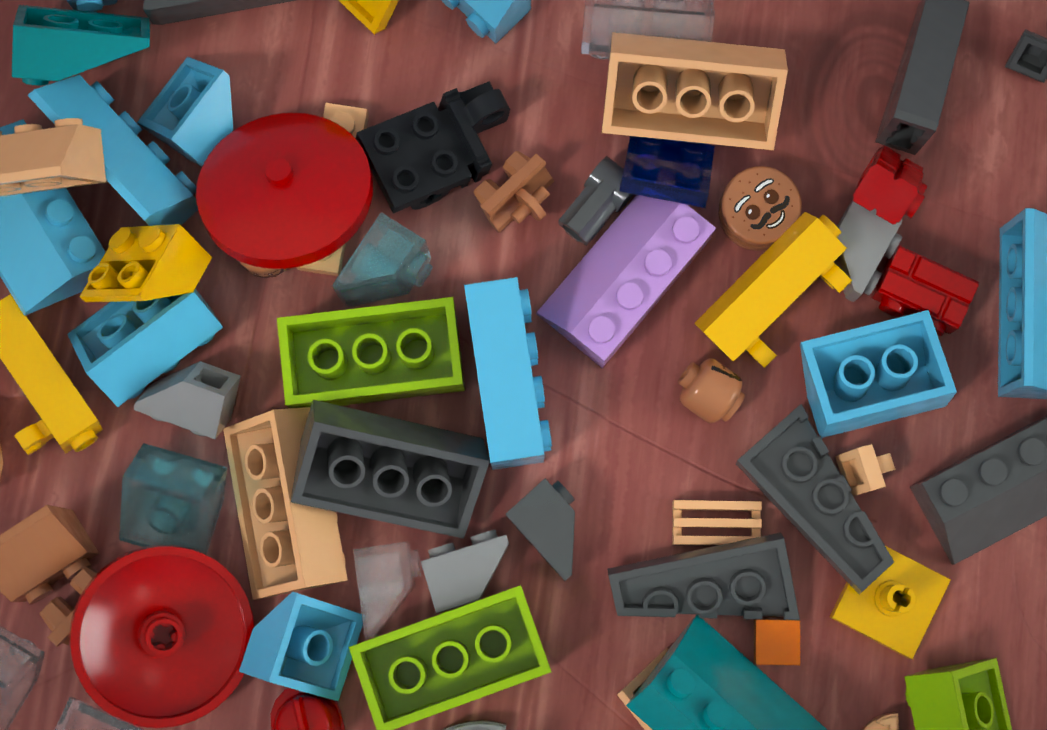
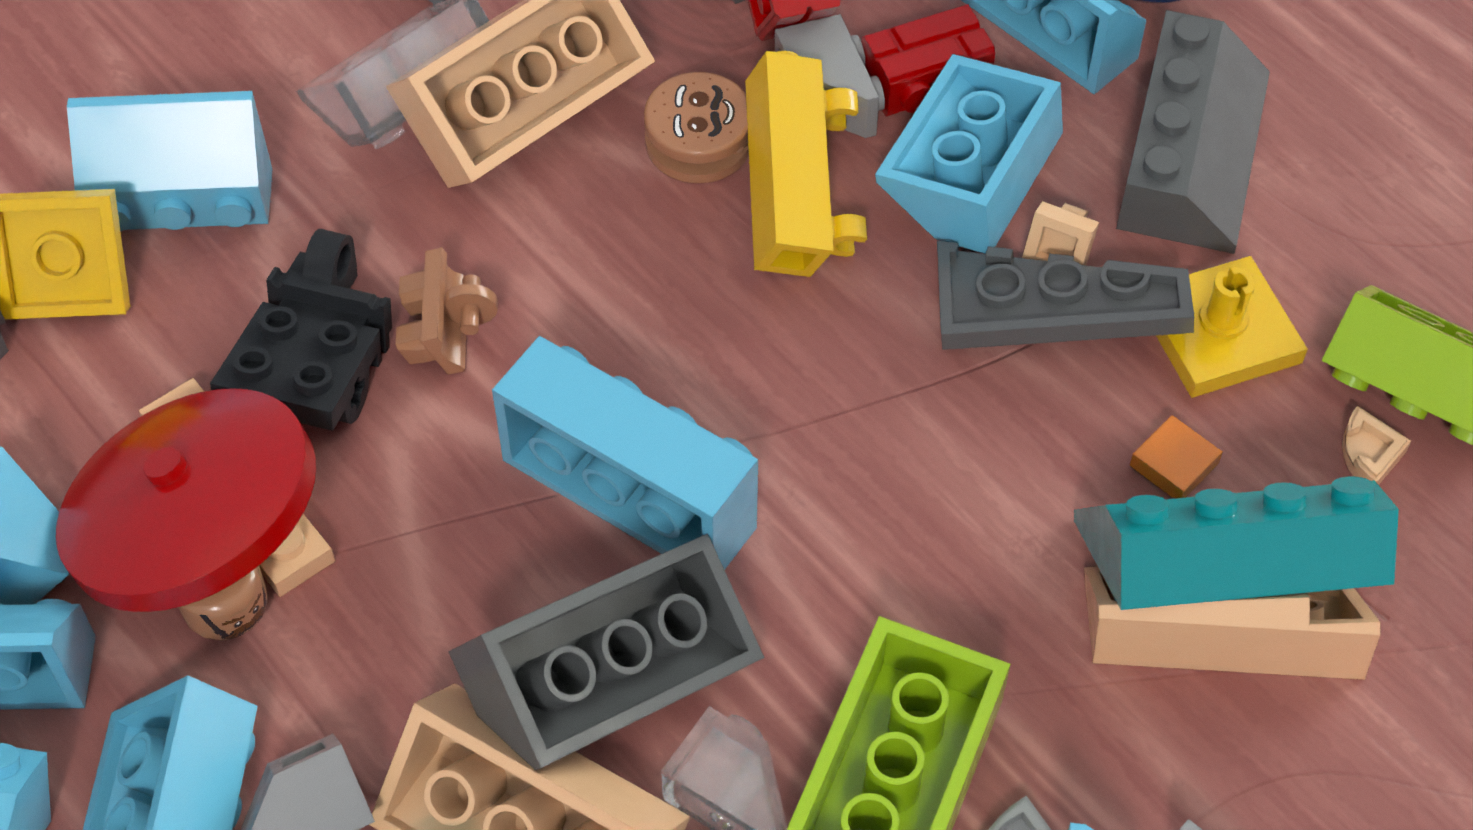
camera: 50 degrees left, 25 degrees down
yellow slope [79,224,212,302] -> none
lime brick [277,297,465,408] -> none
clear light blue slope [332,212,433,307] -> none
light grey slope [421,529,509,613] -> none
dark grey slope [506,478,575,581] -> none
lavender slope [536,184,716,368] -> none
dark grey piece [558,156,641,246] -> none
dark grey wing [607,532,800,620] -> none
clear blue plate [619,136,715,208] -> none
light nougat tile [672,500,762,545] -> none
nougat head [678,358,745,423] -> none

